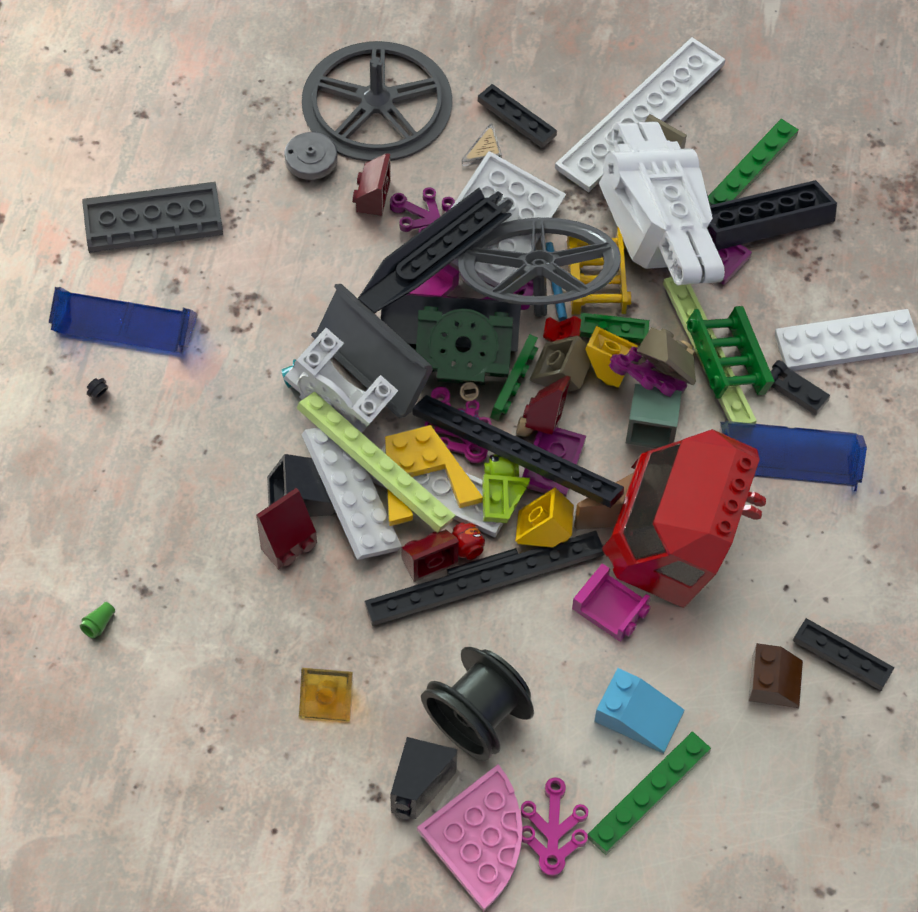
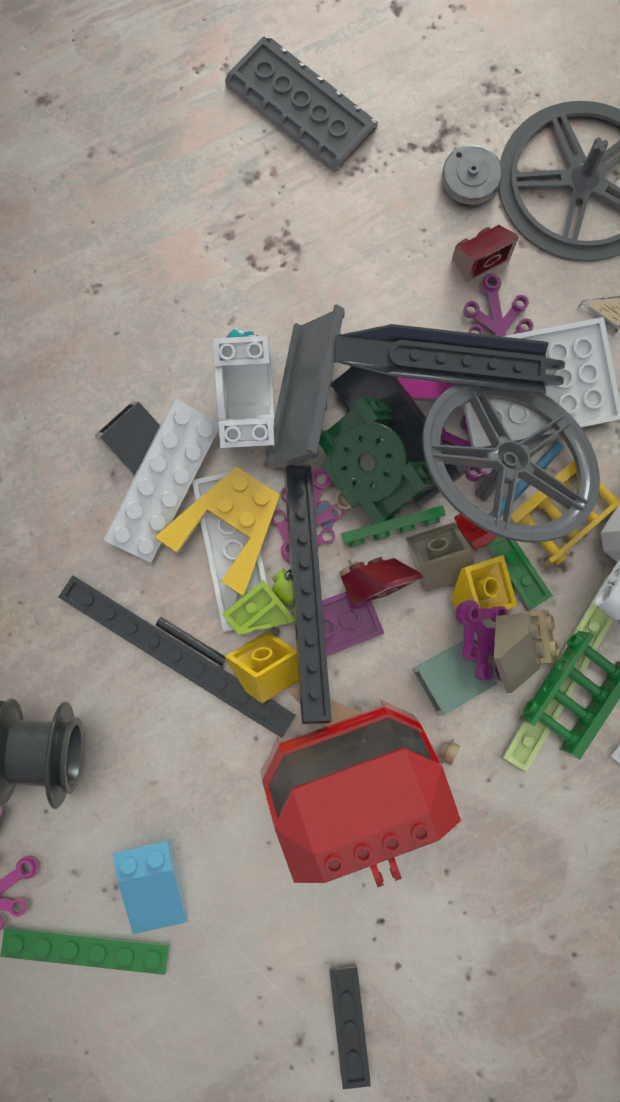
camera: 55 degrees right, 20 degrees up
clear blue piece [49,287,198,353] -> none
black plate [86,378,109,400] -> none
dark red slope [256,488,317,569] -> none
yellowish green plate [297,392,455,533] -> none
dark red slope [401,529,459,582] -> none
red head [451,522,485,560] -> none
dark pink panel [572,563,651,642] -> none
clear blue piece [719,421,867,491] -> none
reddish brown slope [749,643,803,708] -> none
black plate [770,360,830,415] -> none

